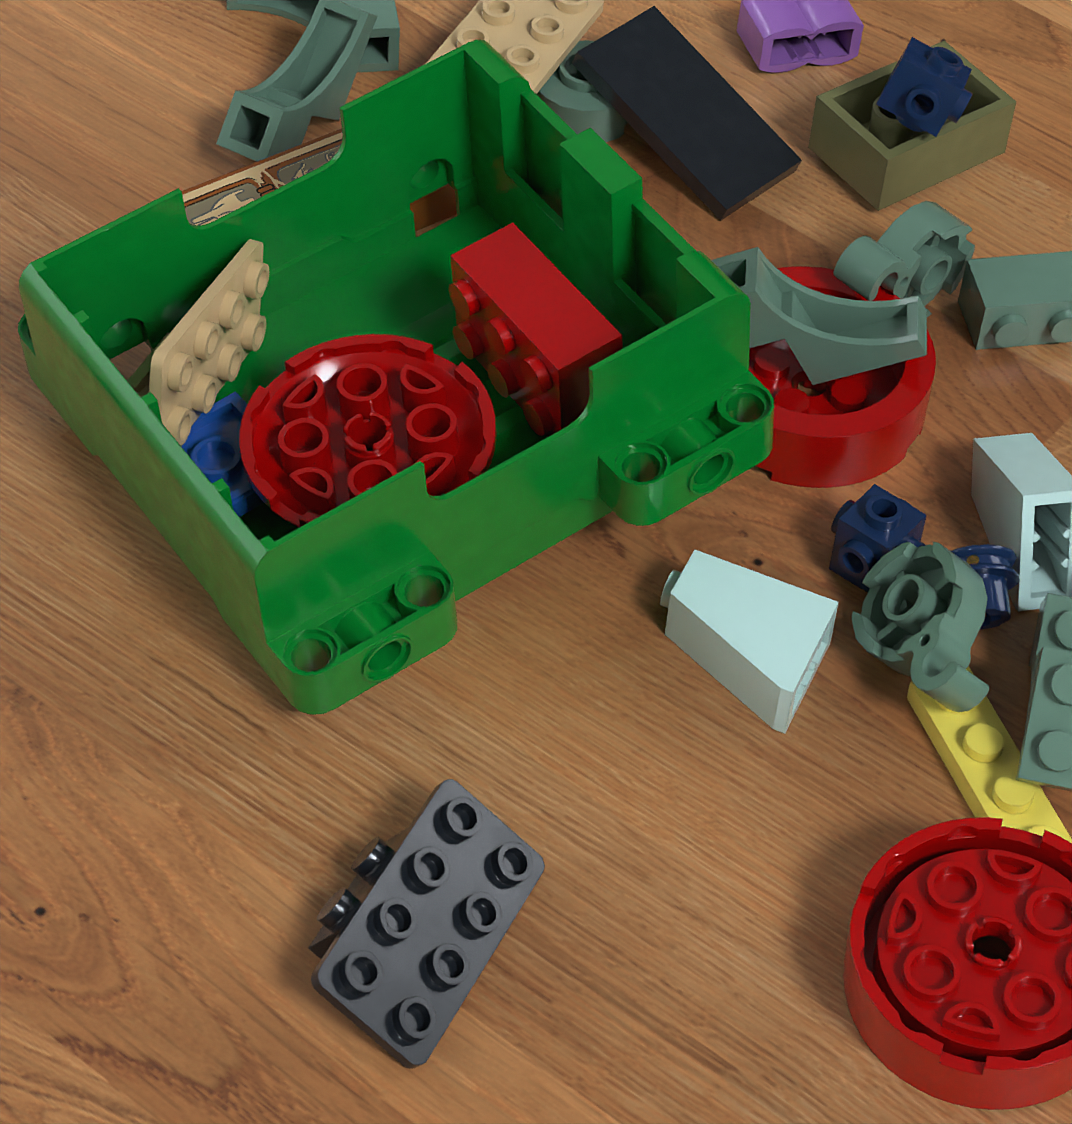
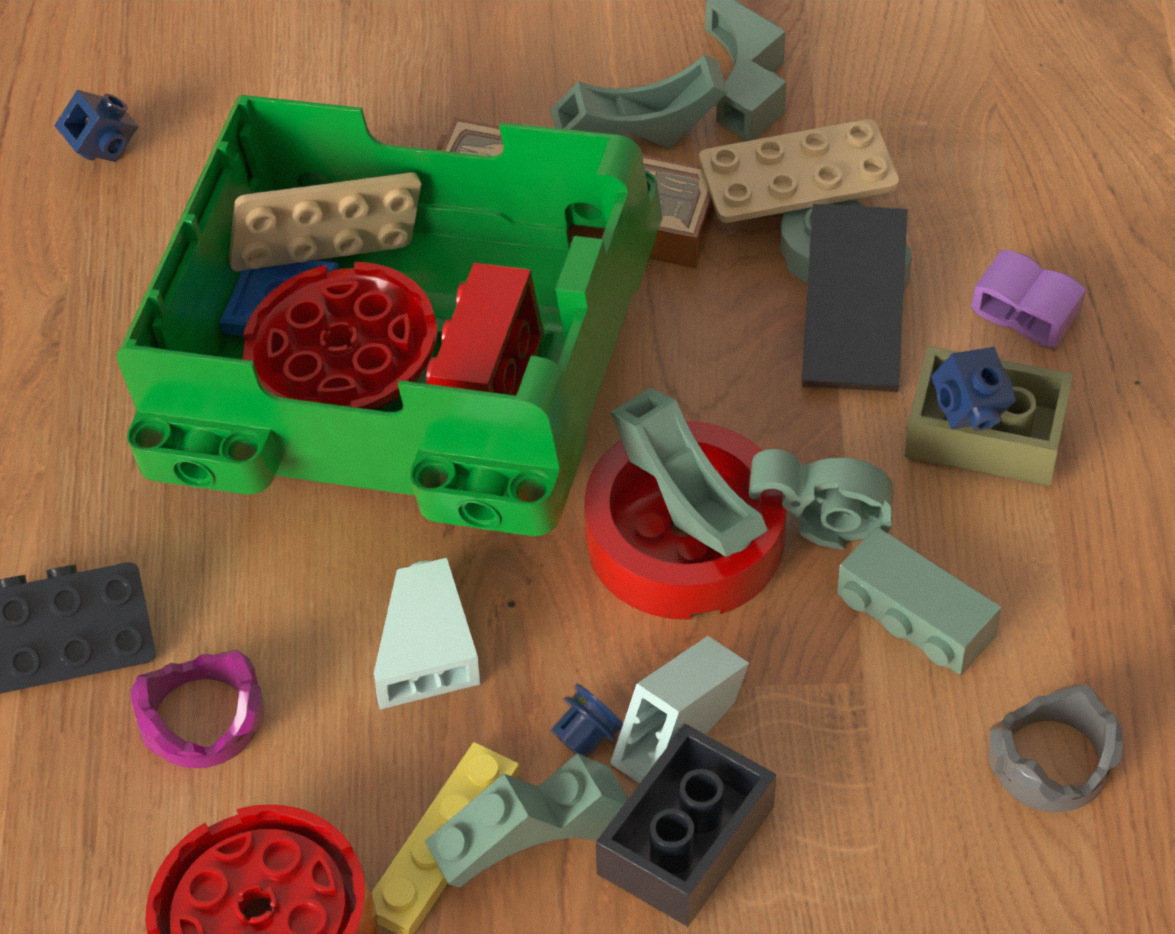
camera: 55 degrees right, 5 degrees up
dark blue brick [829,484,927,593] -> none
sand green piece [852,542,989,712] -> none
none -> magenta piece [131,649,264,768]

